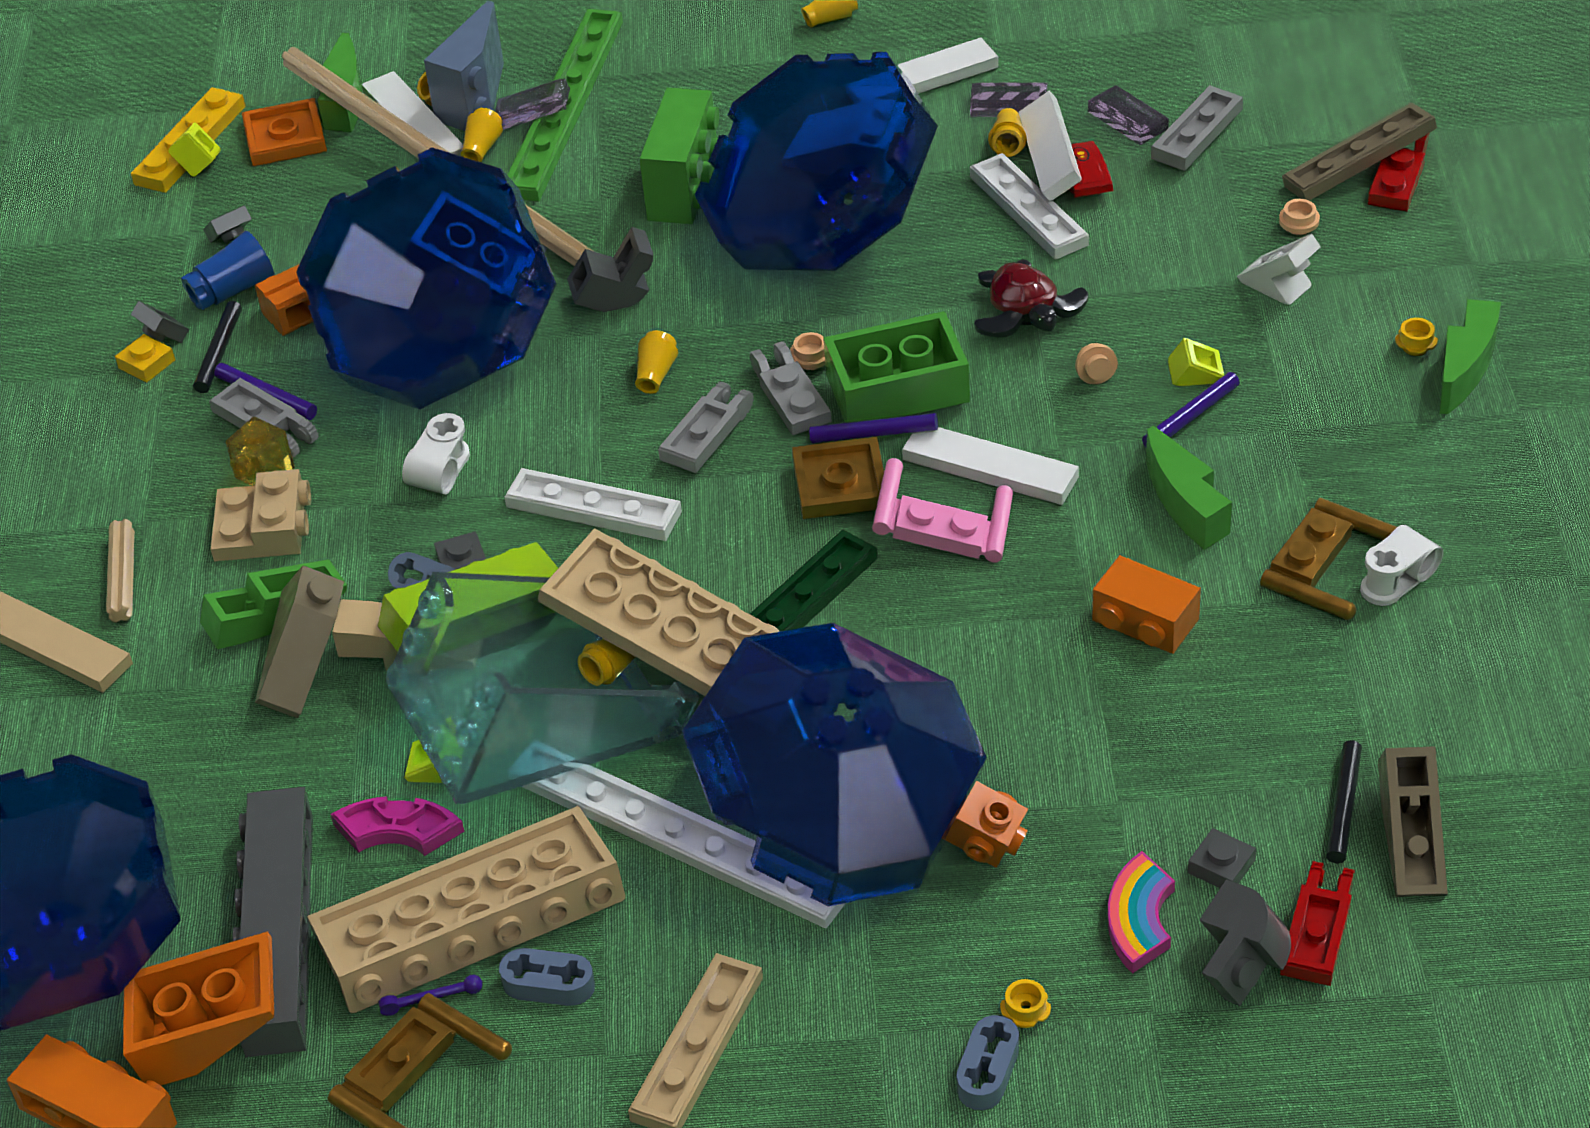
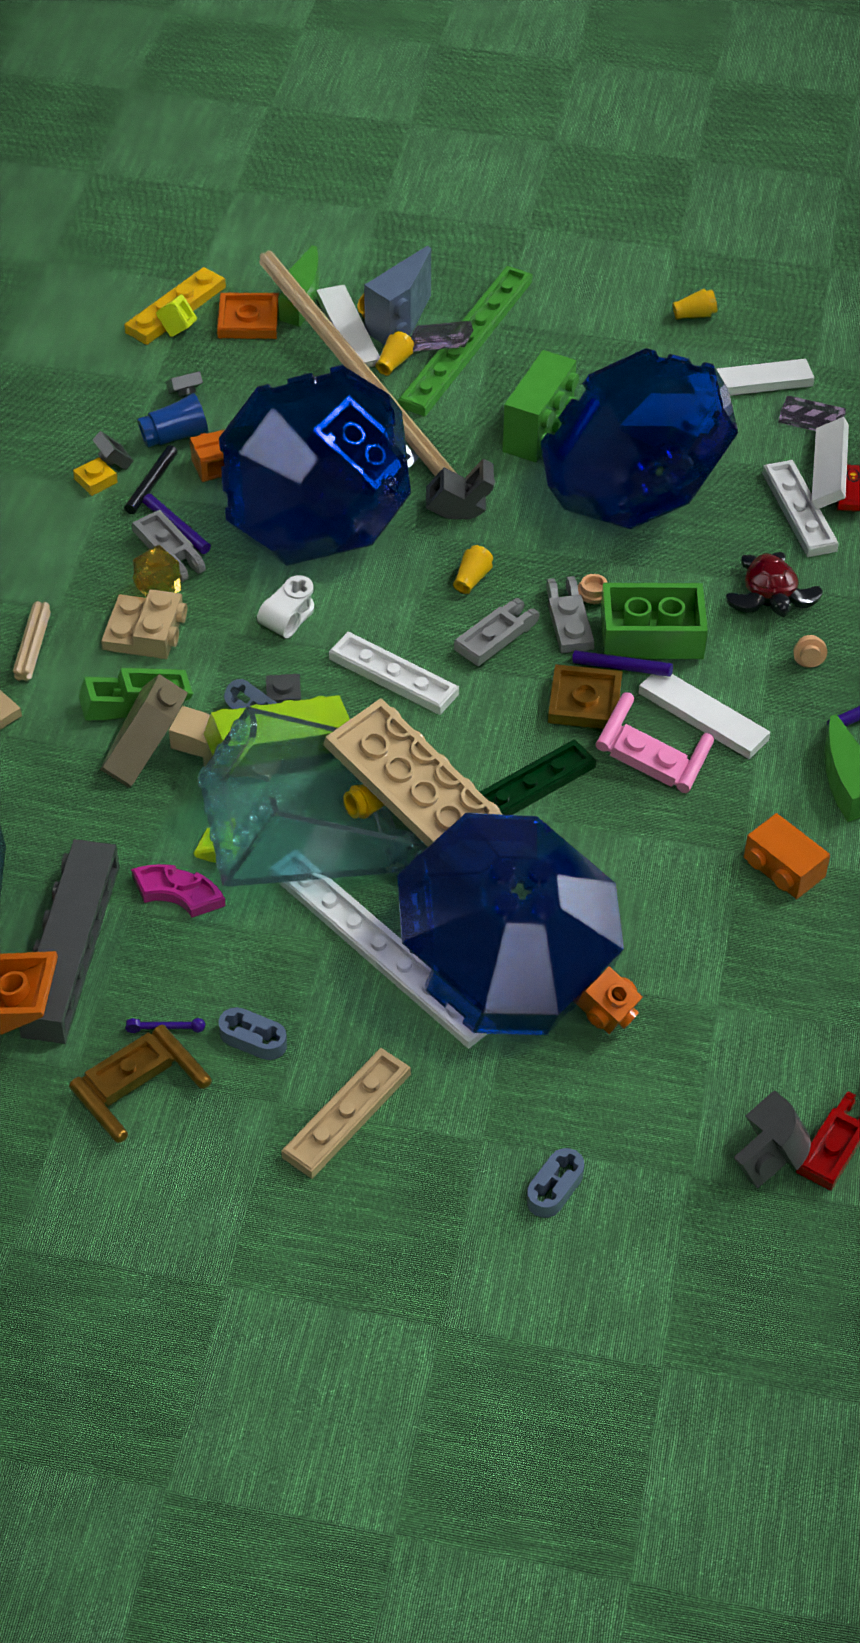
camera: 10 degrees right, 5 degrees up
tan bracket [307,806,625,1013] -> none
yellow cone [988,108,1027,157] -> none
yellow plate [1000,979,1051,1028] -> none
tile [1108,851,1175,974] -> none
dark grey plate [1188,828,1256,888] -> none

